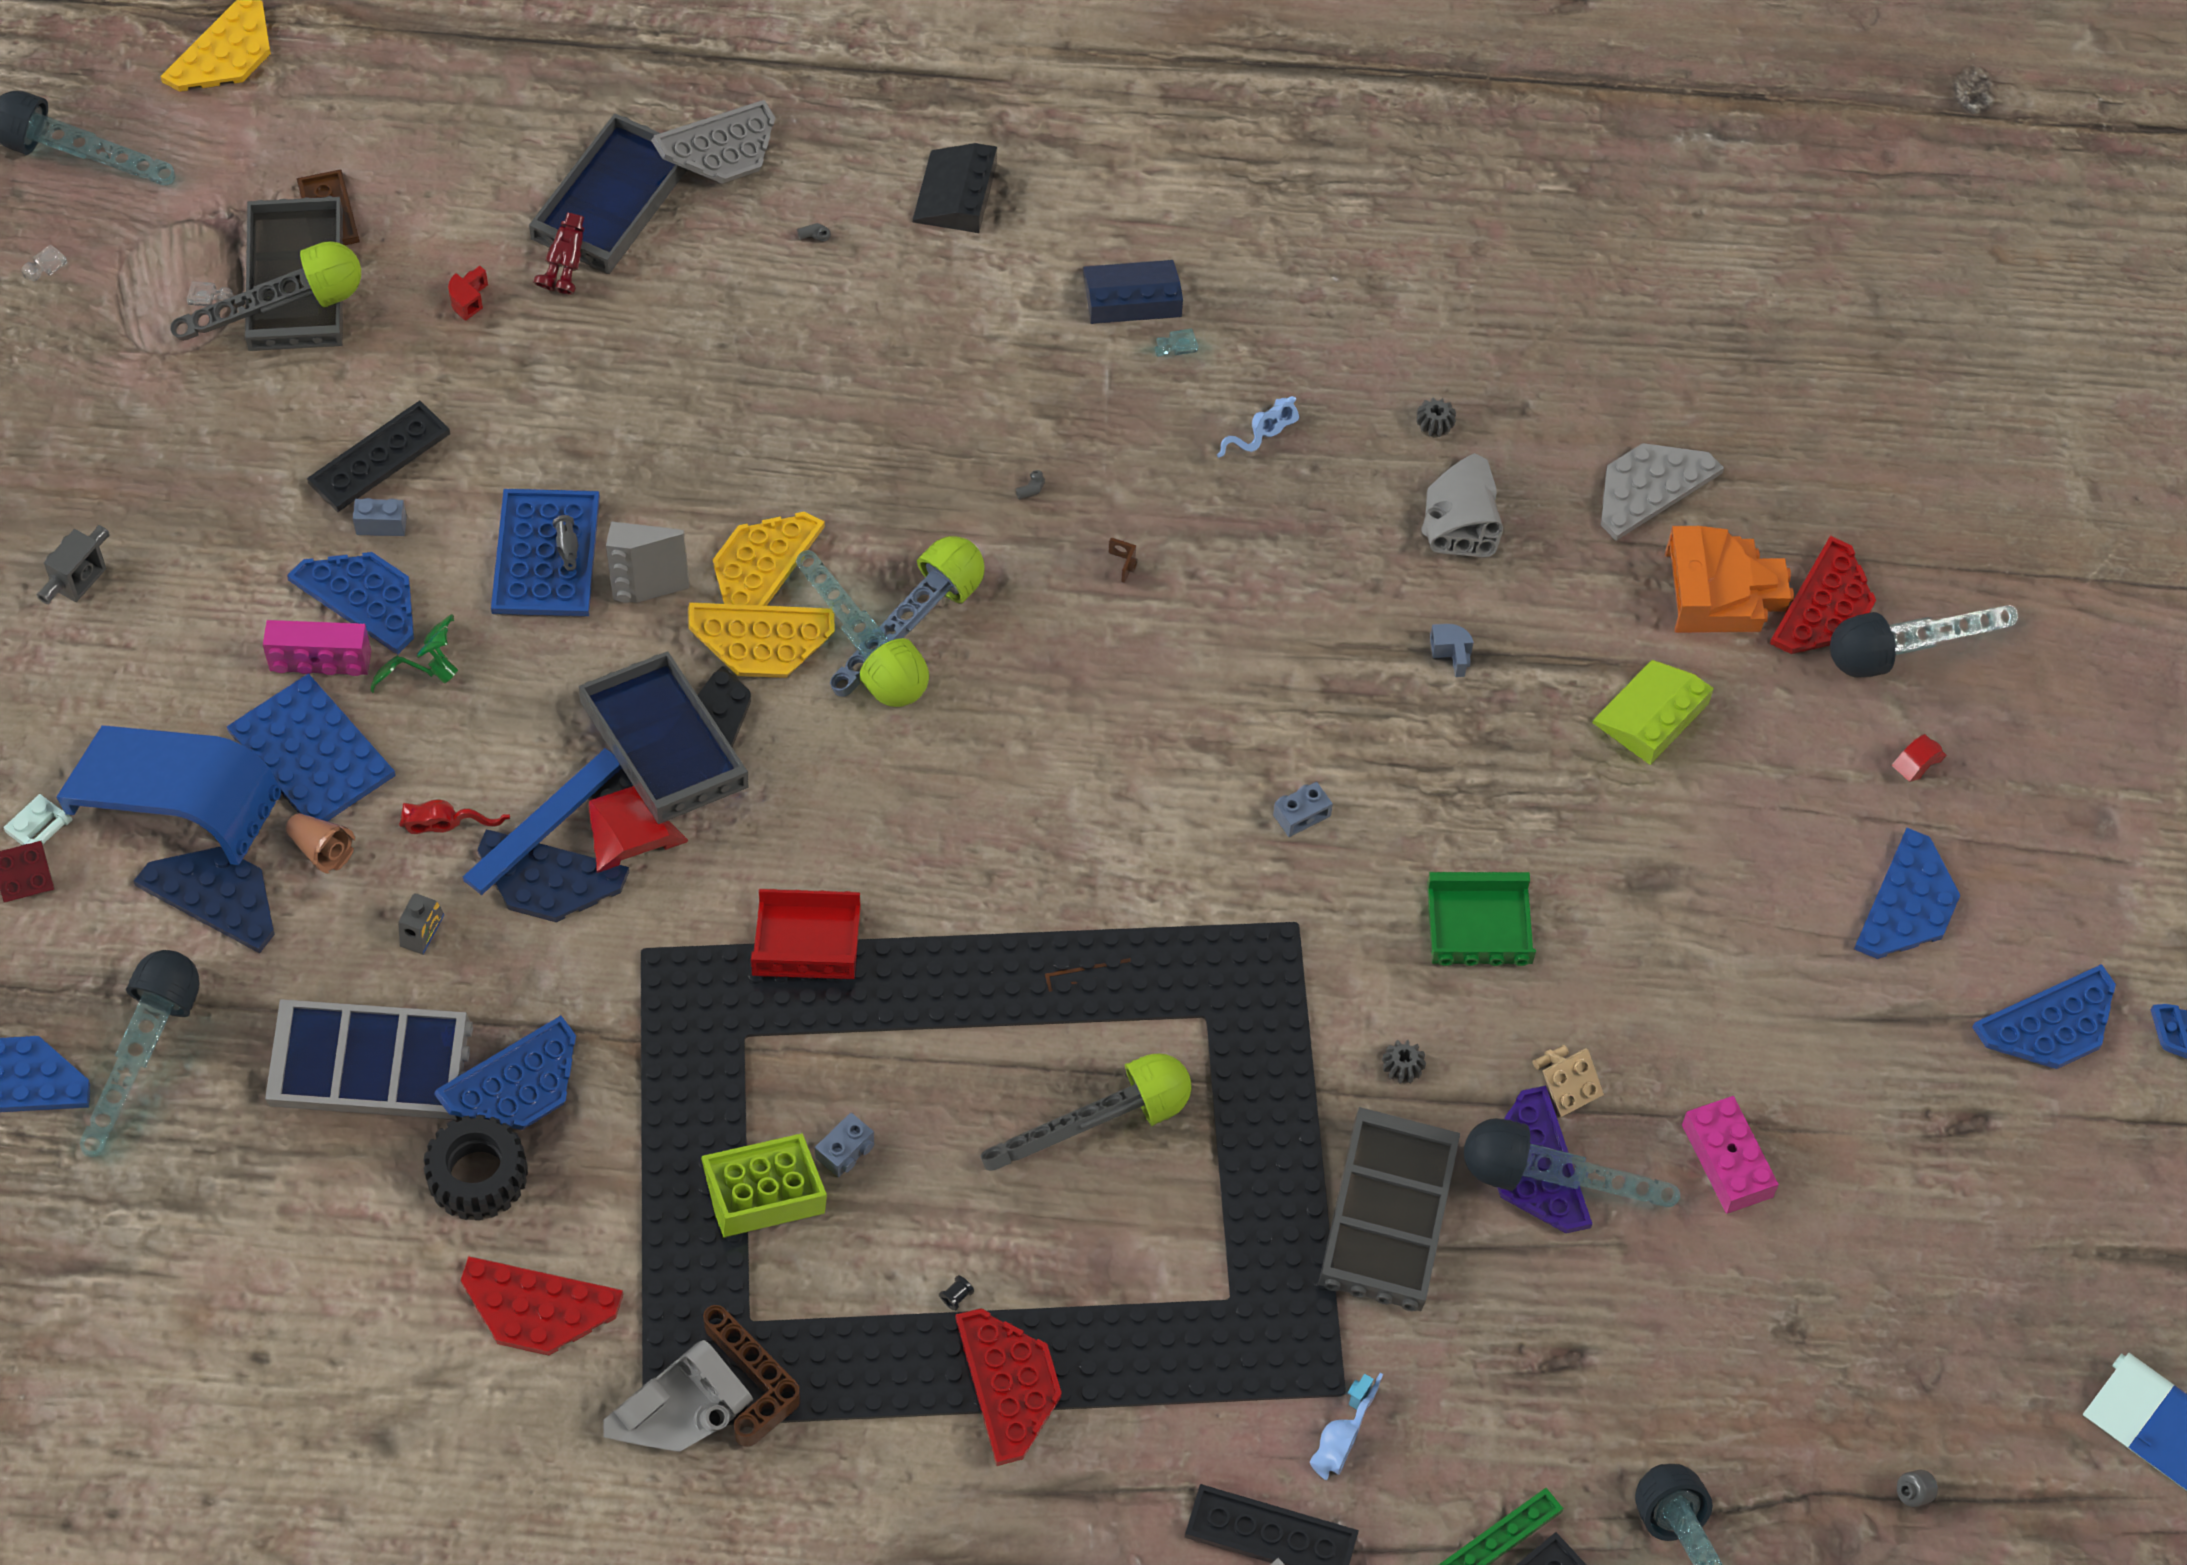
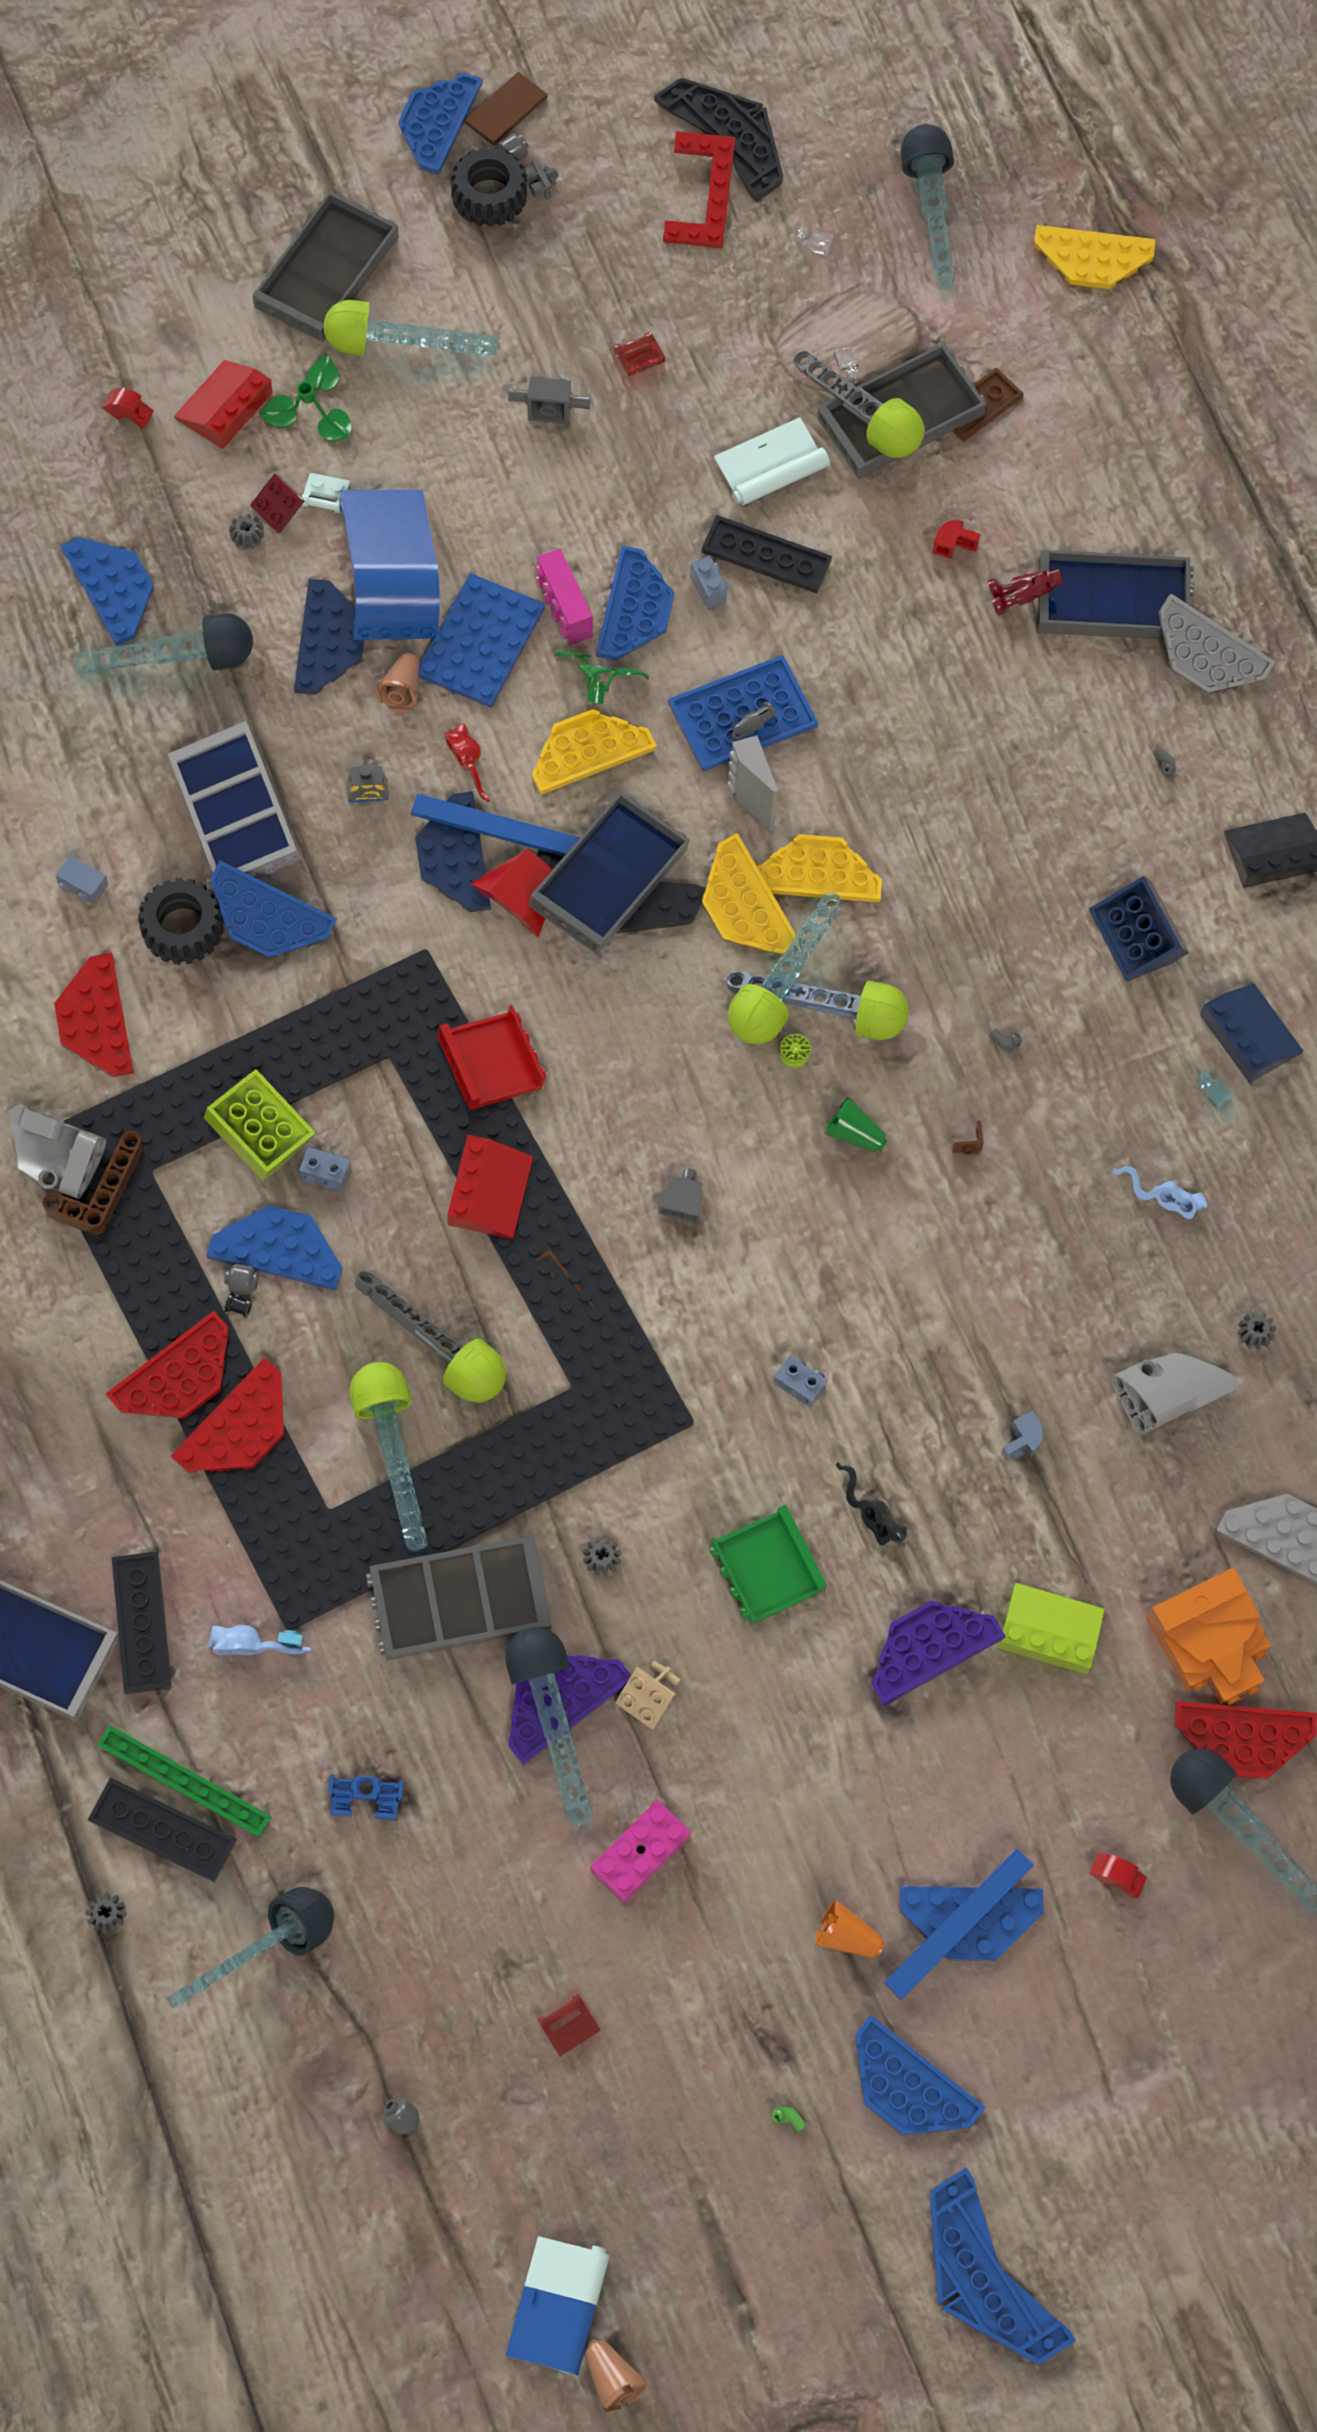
camera: 65 degrees right, 10 degrees up
none -> sand blue brick [55,855,109,905]
none -> red plate [171,1358,284,1473]
none -> blue plate [206,1205,343,1291]
none -> dark grey head [224,1264,259,1295]
none -> dark grey gear [229,514,264,551]
none -> blue piece [329,1775,404,1821]
none -> piece [350,1362,427,1552]
none -> red slope [447,1135,533,1239]
none -> yellow plate [532,709,657,795]
none -> clear red plate [537,1994,601,2058]
none -> clear red plate [613,332,665,376]
none -> dark grey torso [658,1168,702,1224]
none -> light aqua door [714,417,830,506]
none -> bright green arm [771,2107,807,2133]
none -> lime wheel [779,1034,811,1068]
none -> orange cone [815,1901,885,1958]
none -> green cone [824,1096,888,1153]
none -> black animal [835,1462,907,1546]
none -> dark purple plate [872,1600,1006,1706]
none -> blue tile [884,1849,1034,2001]
none -> dark blue slope [1089,876,1189,982]

